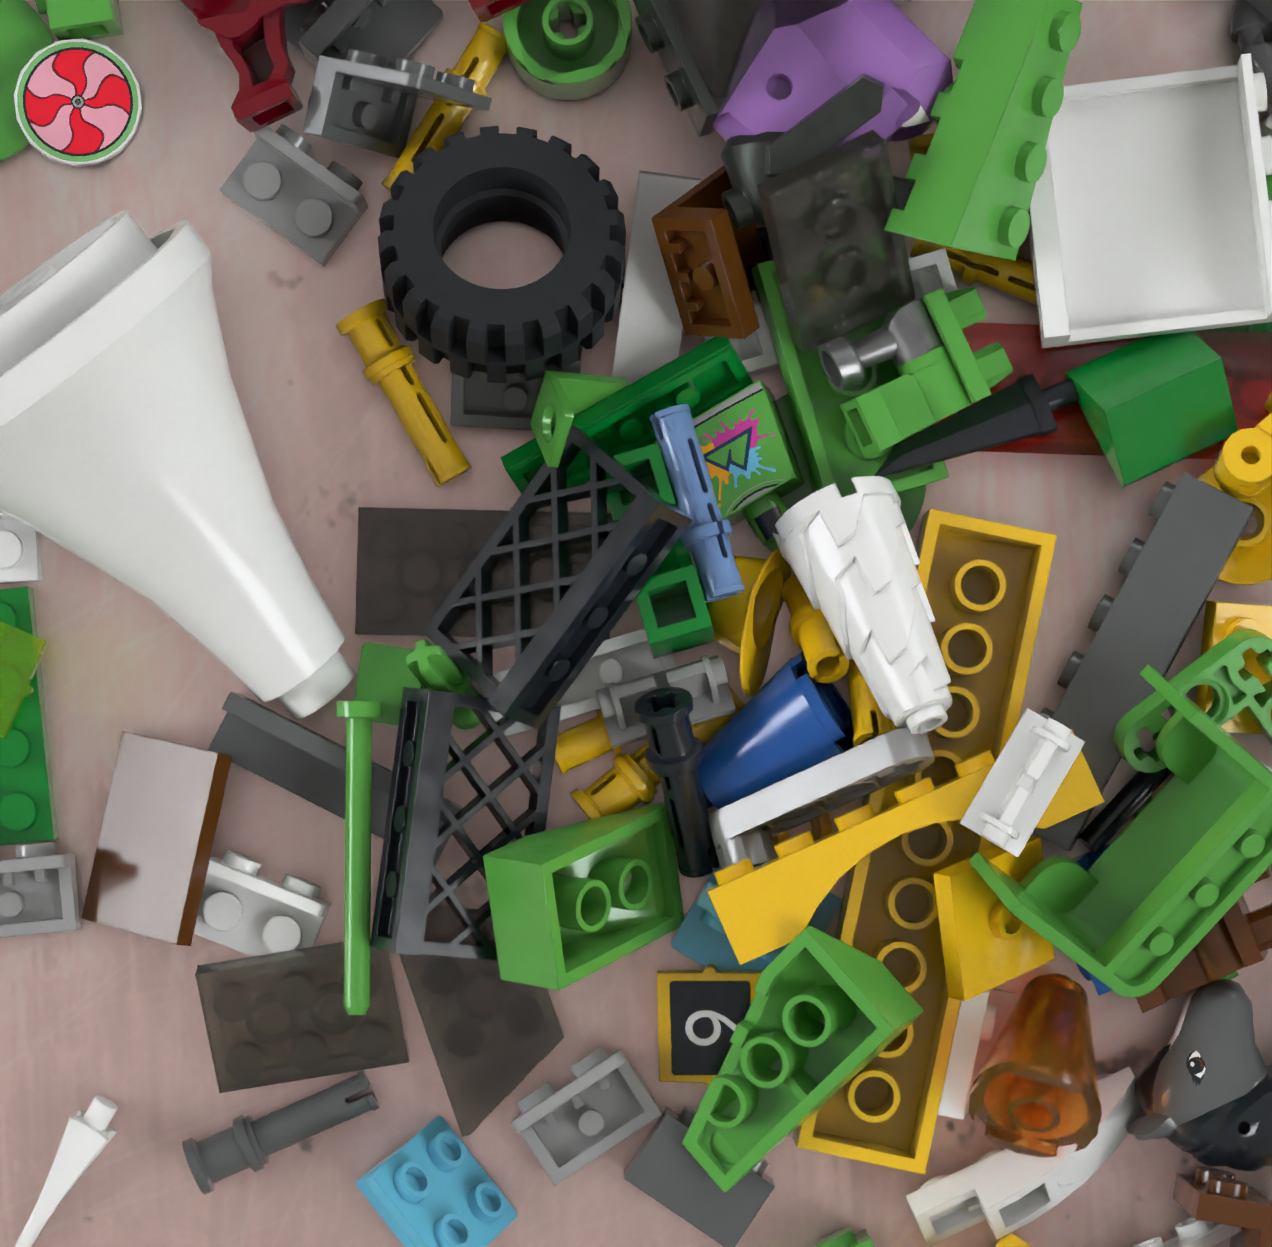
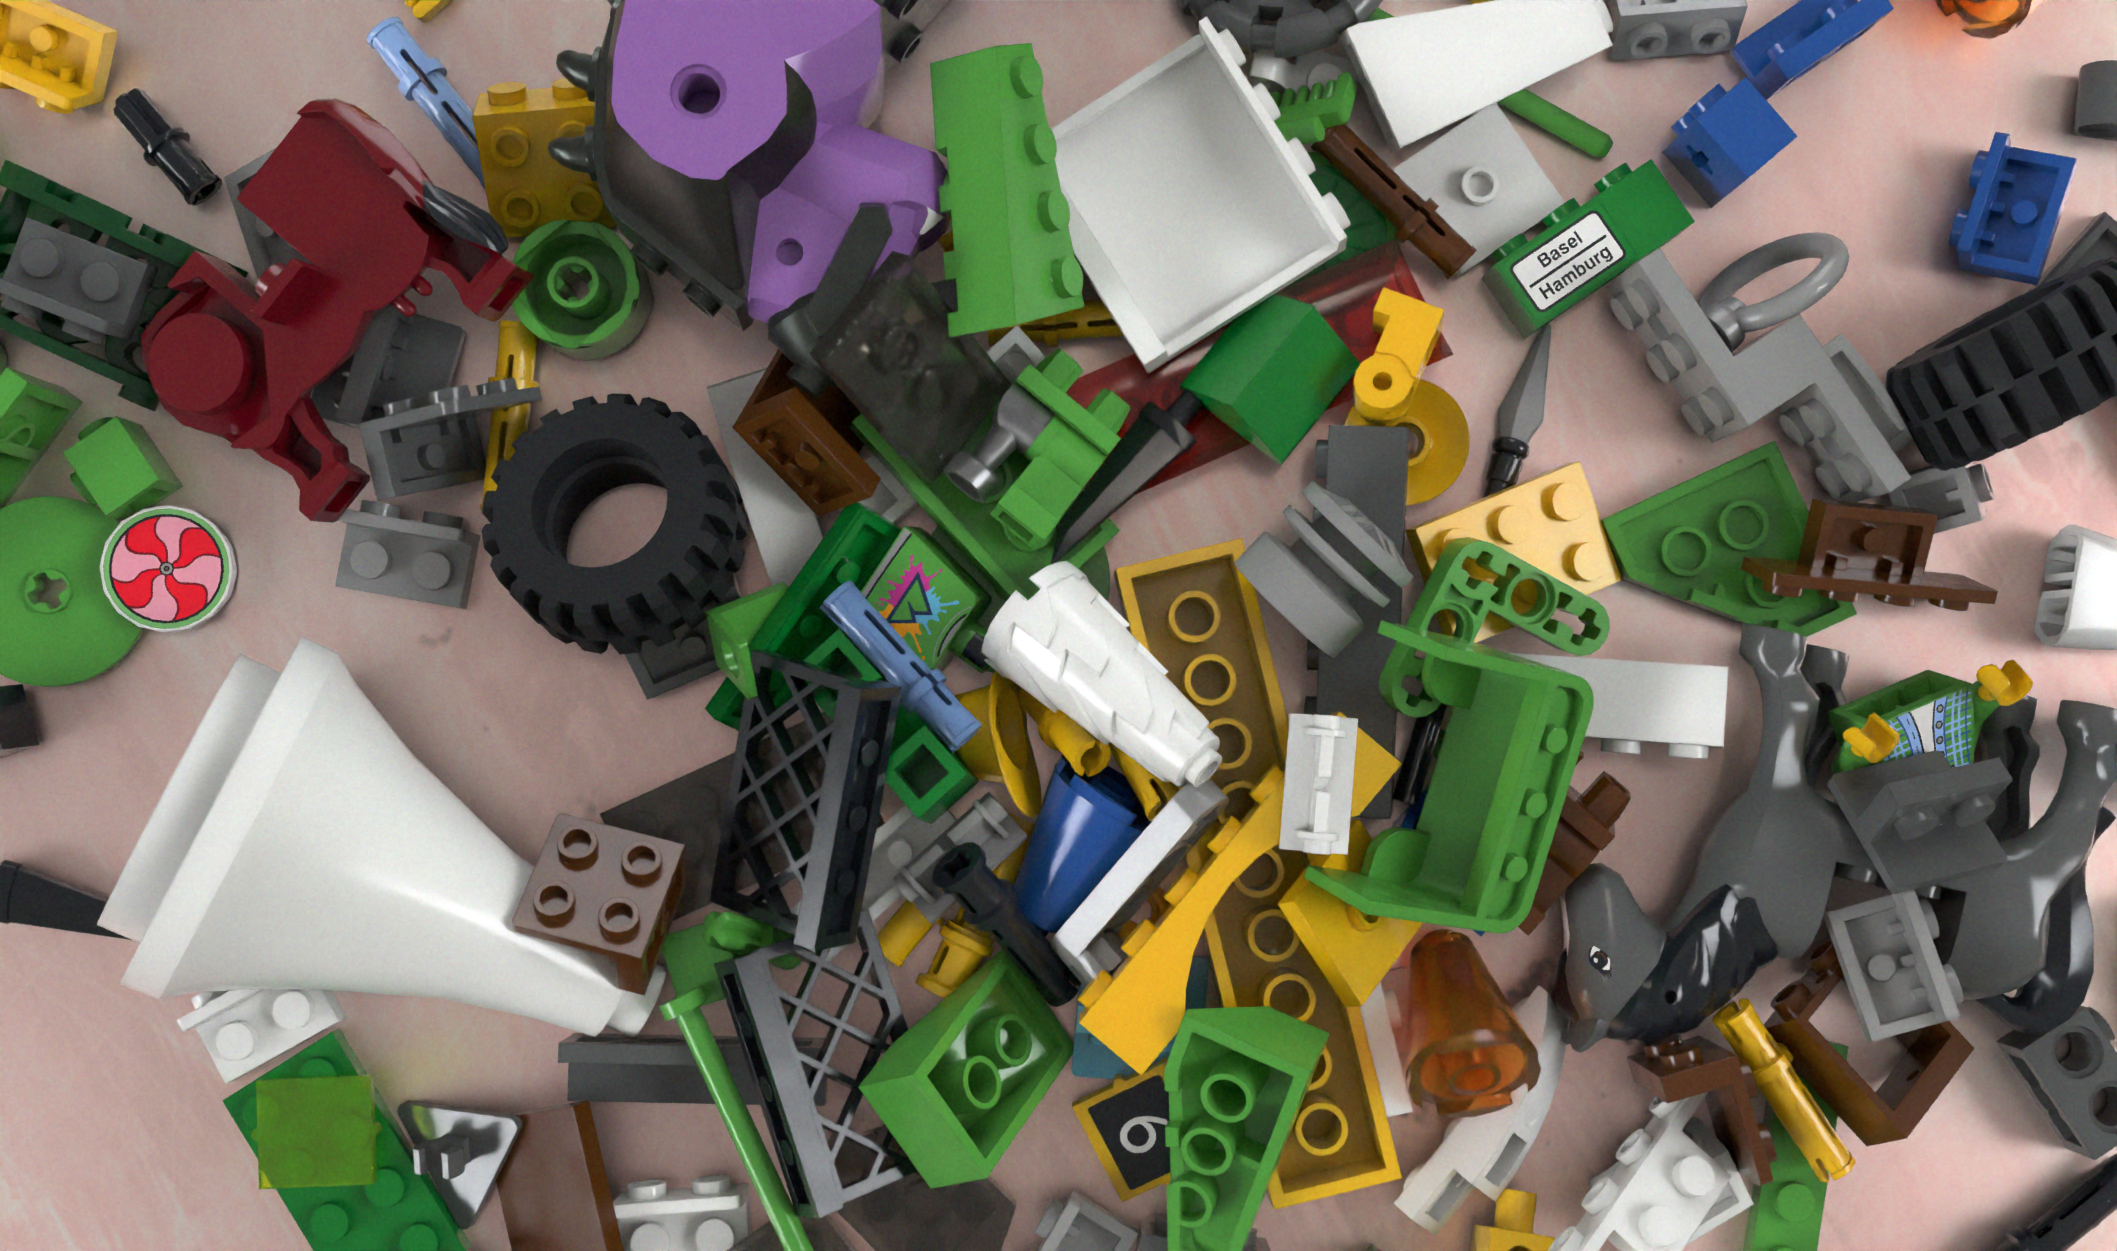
camera: 25 degrees left, 0 degrees up
yellow pin [335,298,472,488] -> none
none -> dark grey piece [397,1100,523,1230]
none -> bracket [512,813,687,996]
none -> light grey wheel [1234,480,1415,659]

